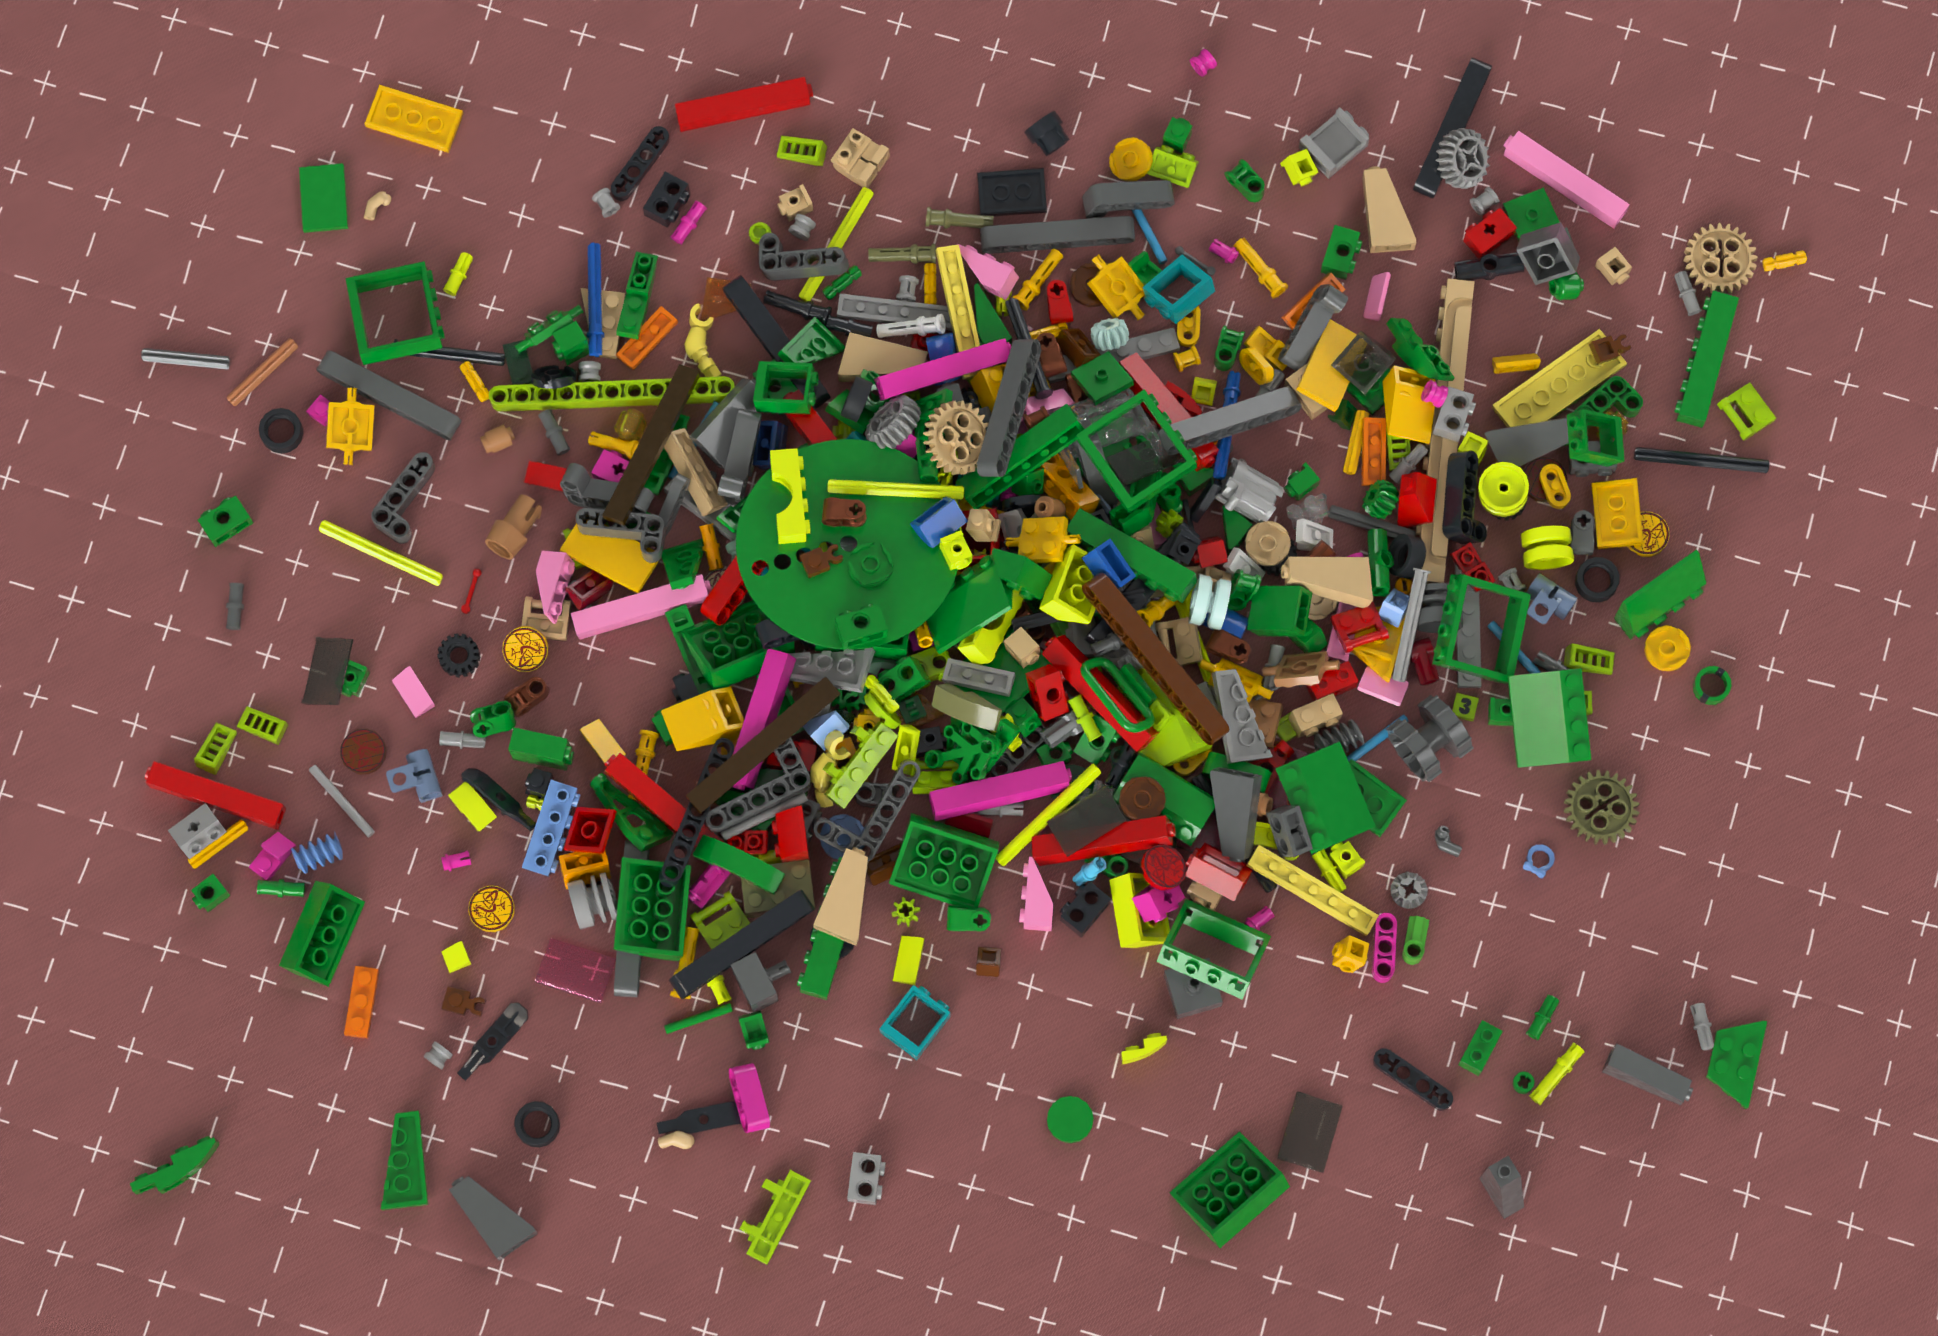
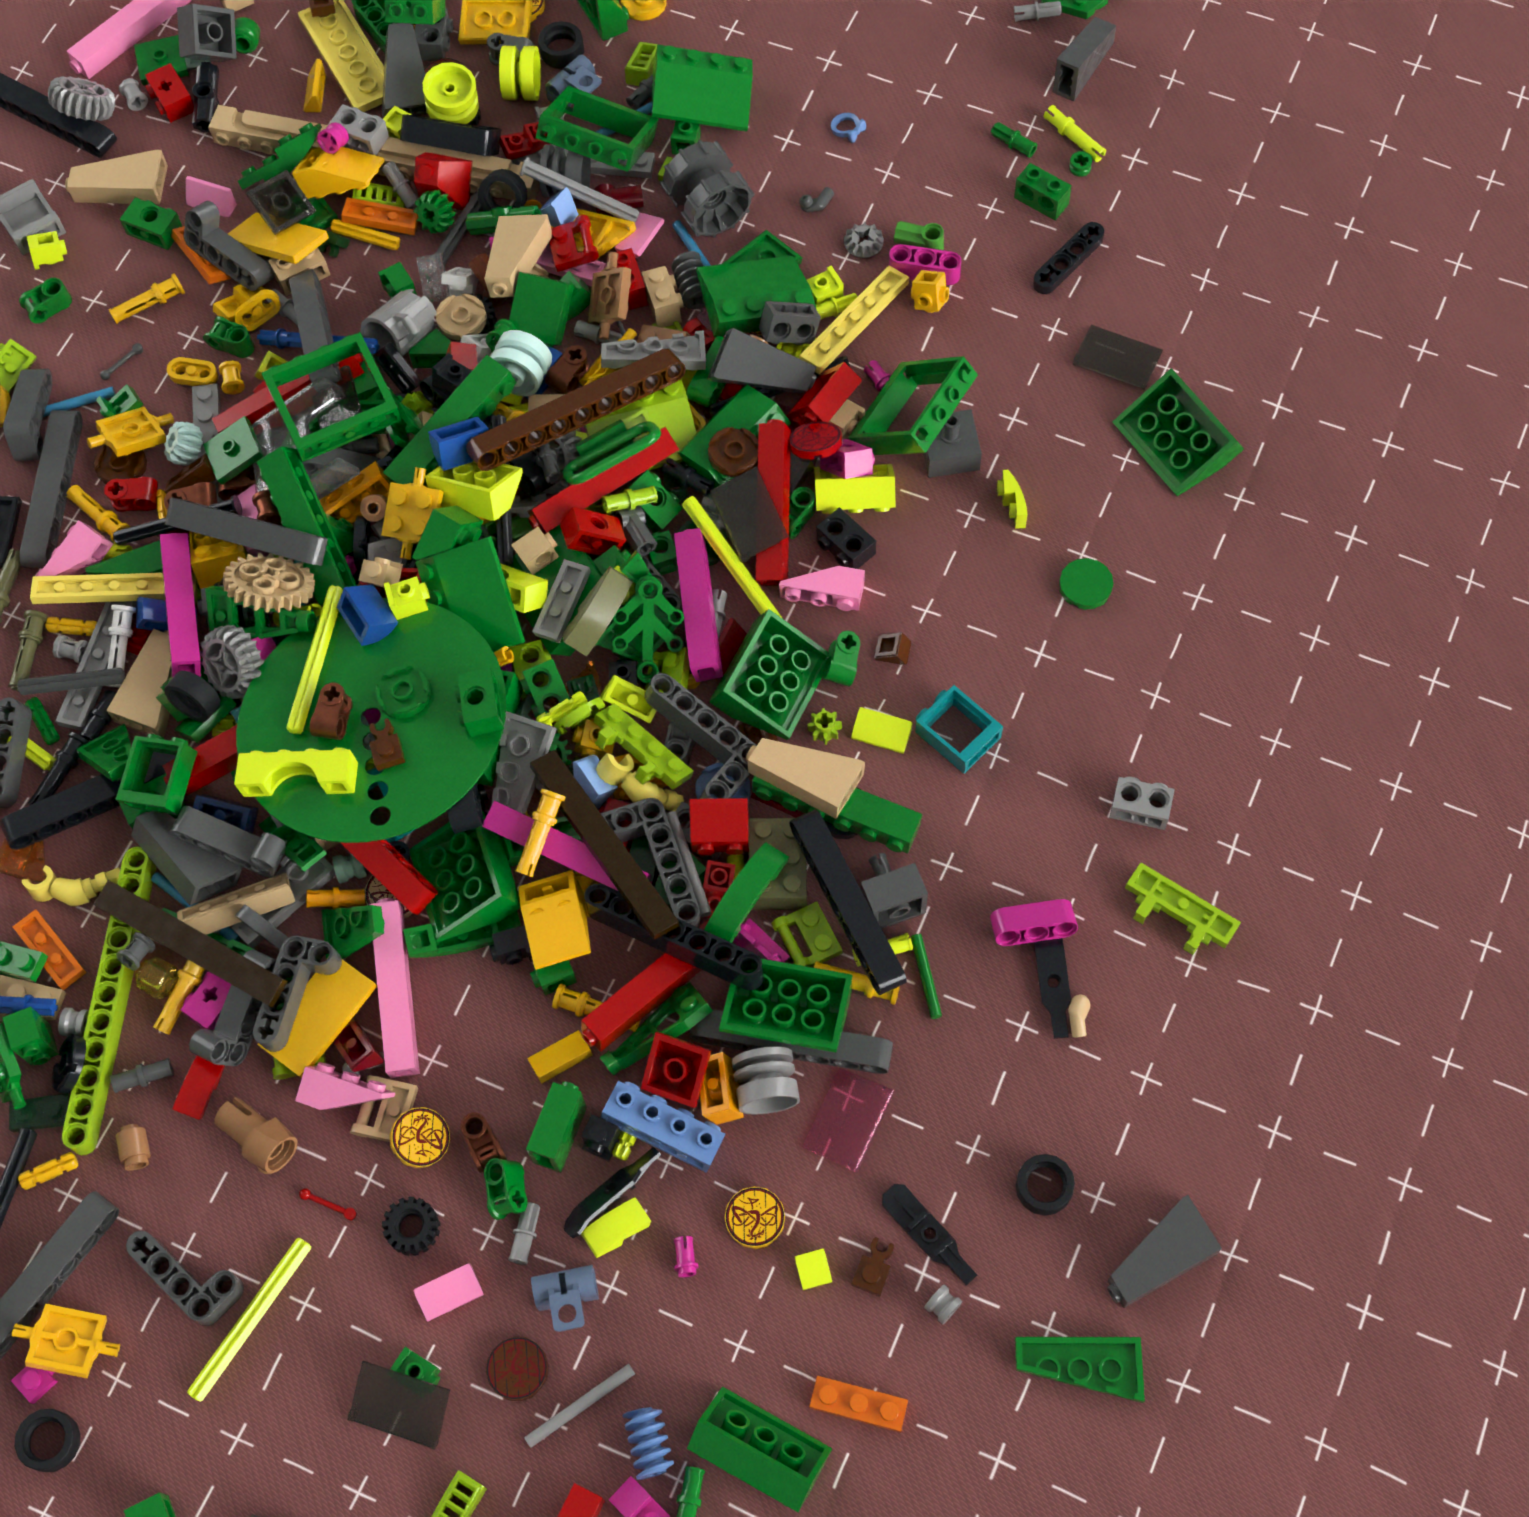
camera: 80 degrees left, 10 degrees down
green bracket [738,1010,769,1050] -> none
medium azure axle [1072,857,1106,886] -> none
teal window [1143,254,1215,324] -> none
dark pink pin [1209,239,1239,264] -> none
dark grey slope [1479,1155,1524,1219] -> none
yellow plate [1539,464,1571,509] -> none
olive gear [1564,770,1639,845] -> none
none -> dark grey axle [17,668,126,695]
none -> dark grey bush [116,932,156,970]
none -> yellow pin [515,788,566,877]

